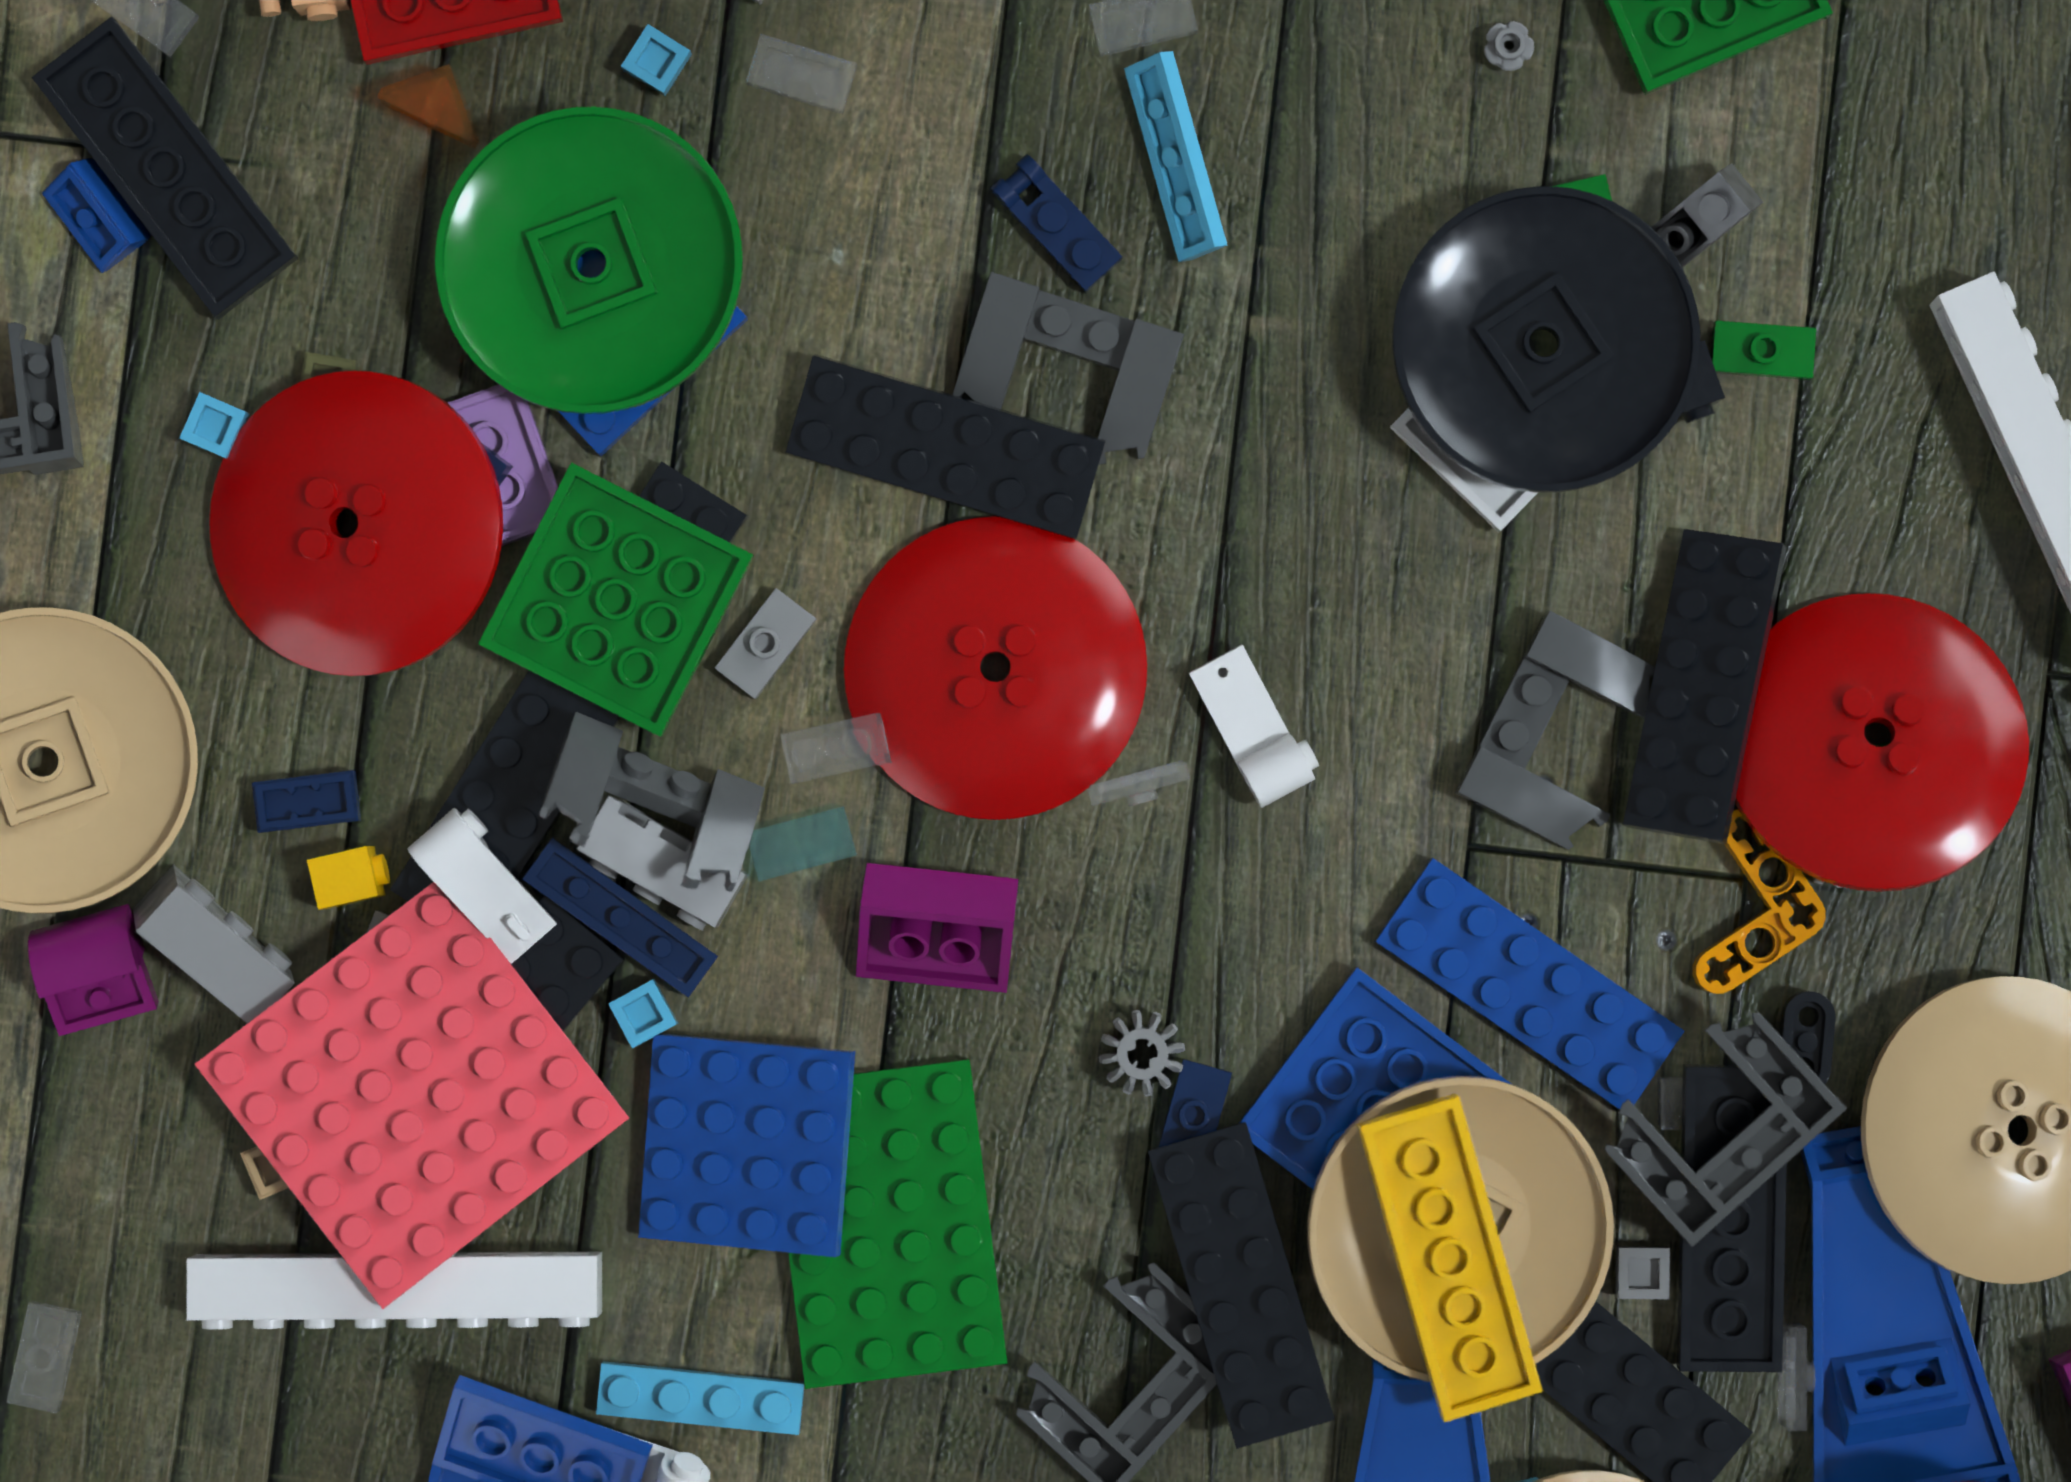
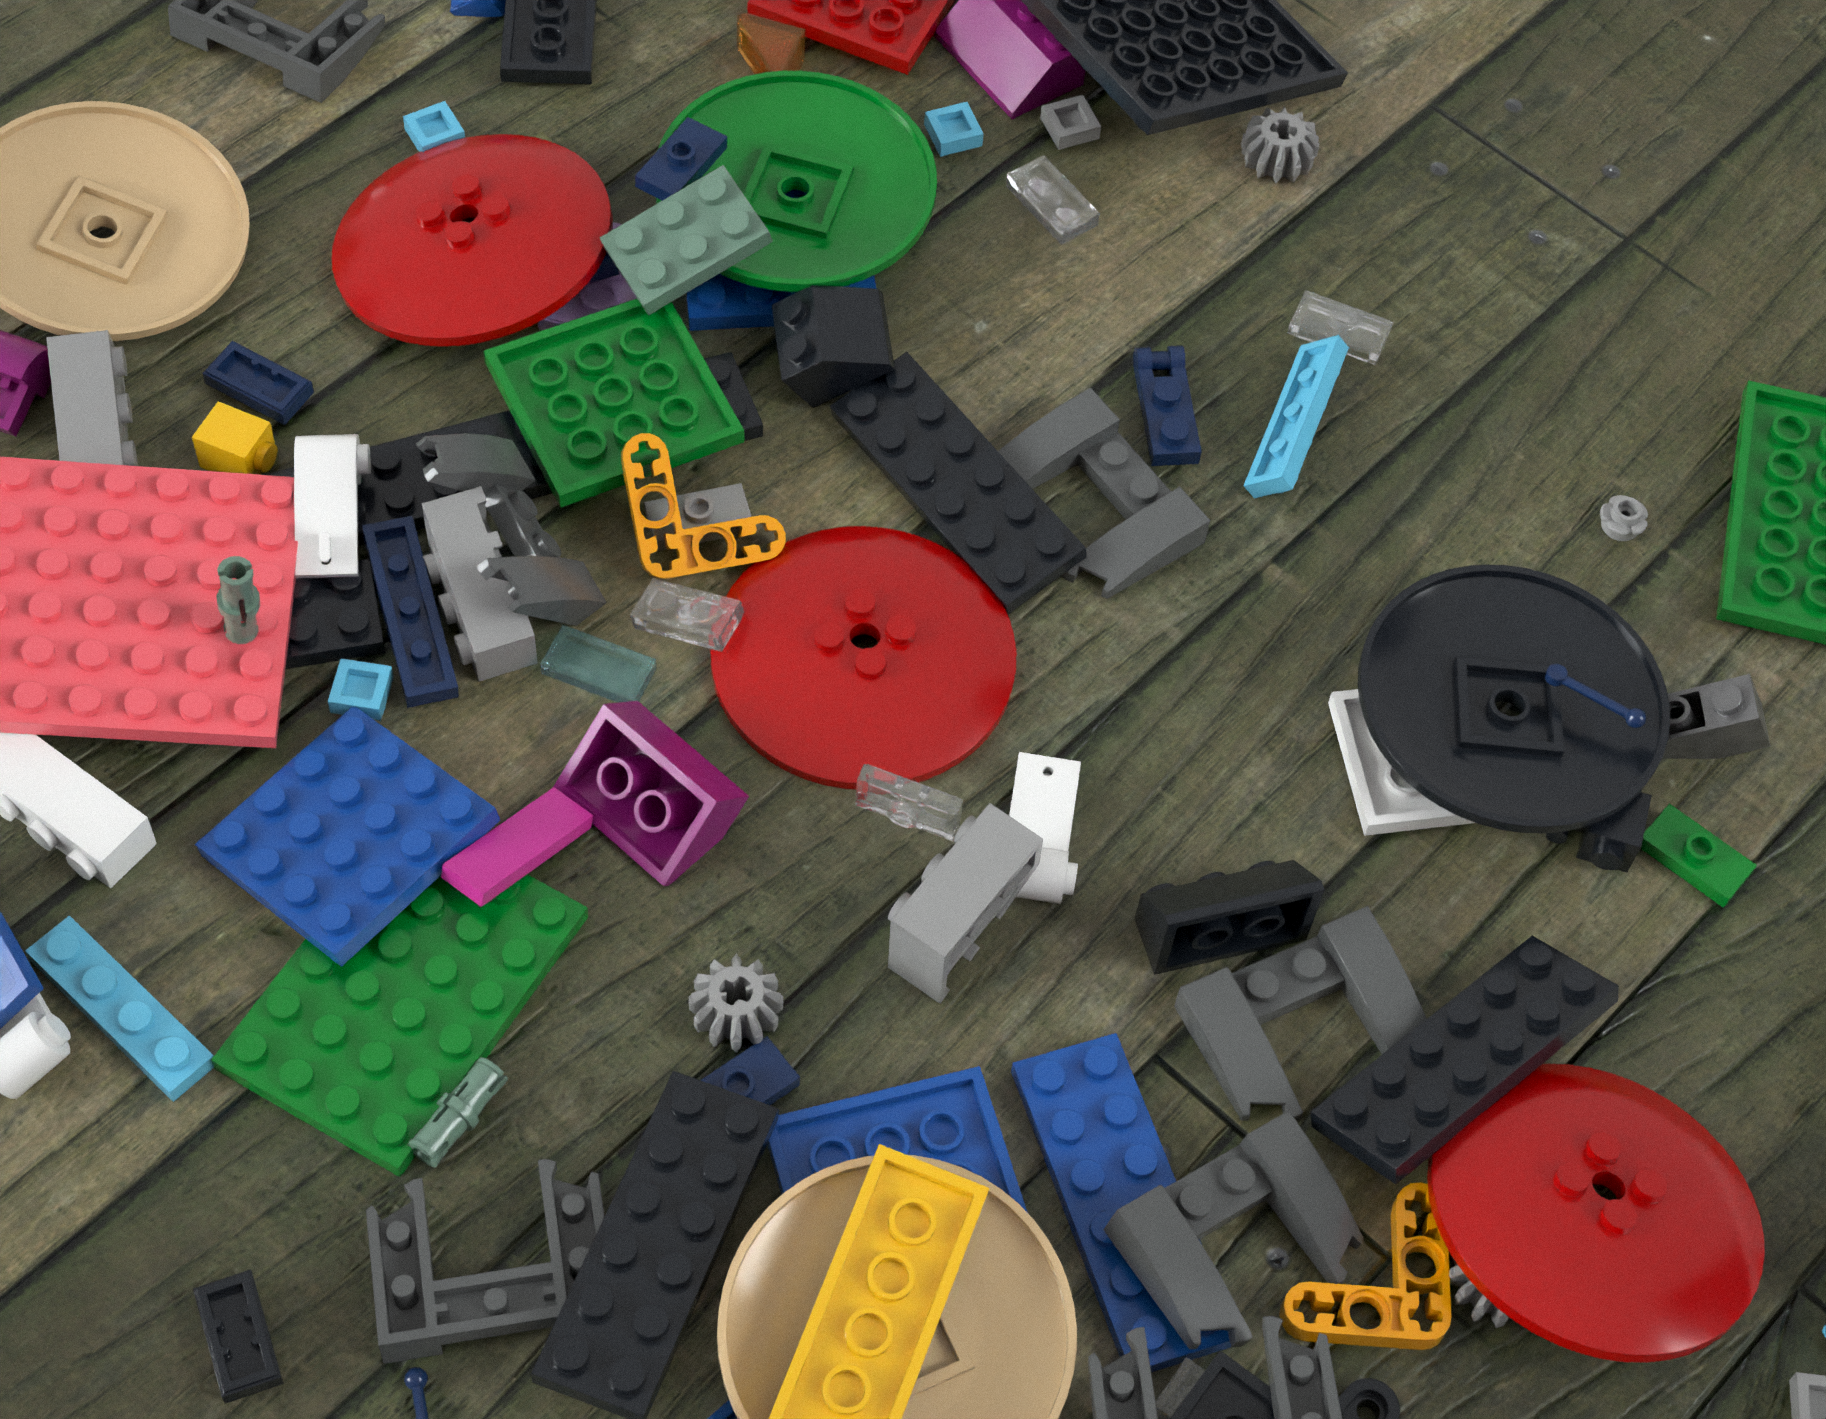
camera: 30 degrees right, 30 degrees down
none -> sand green pin [216,556,260,644]
none -> sand green pin [407,1057,508,1168]
none -> dark pink tile [441,787,593,907]
none -> sand green plate [600,165,773,315]
none -> light orange beam [621,433,786,579]
none -> dark blue plate [635,117,727,201]
none -> black slope [772,285,895,408]
none -> light grey wedge [888,803,1043,1004]
none -> dark grey wedge [1103,1110,1364,1349]
none -> black slope [1135,860,1325,975]
none -> dark blue hinge [1545,664,1646,728]

